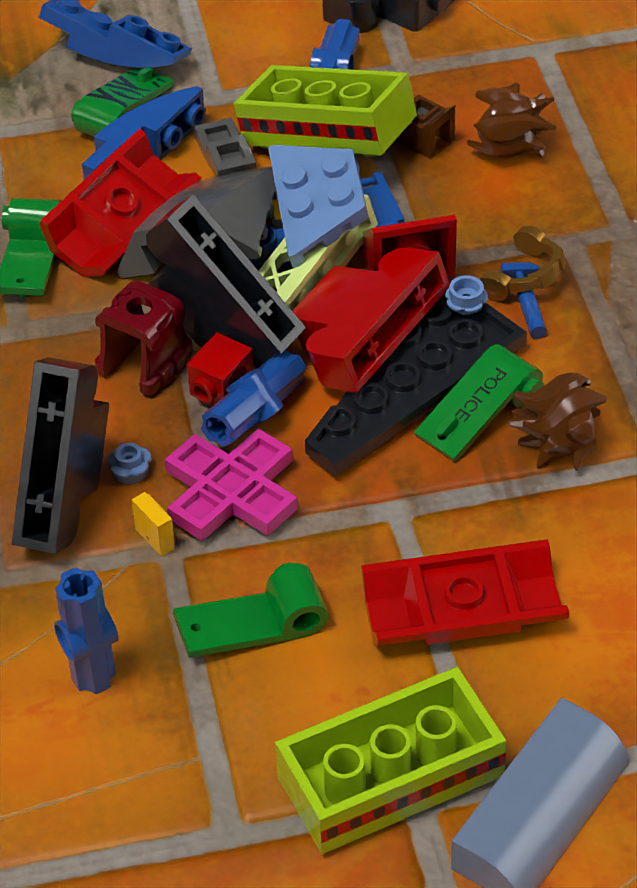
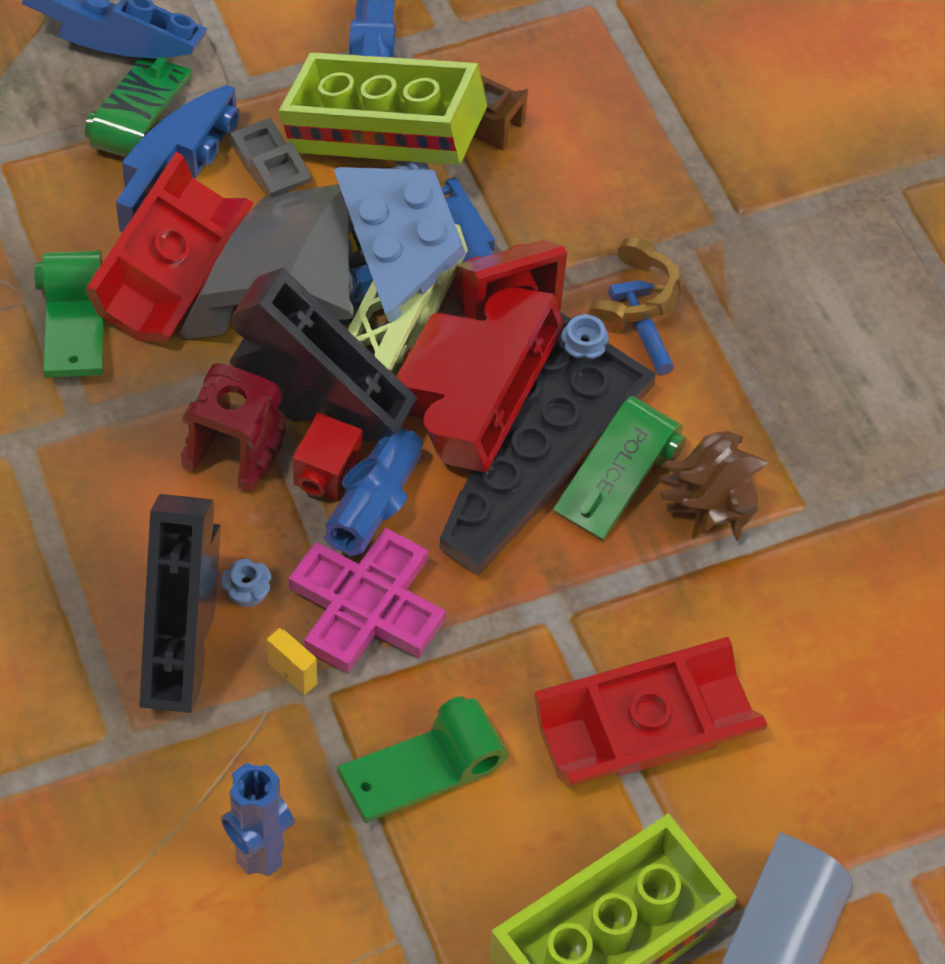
camera: 15 degrees left, 10 degrees up
reddish brown hair [467,82,557,158] -> none

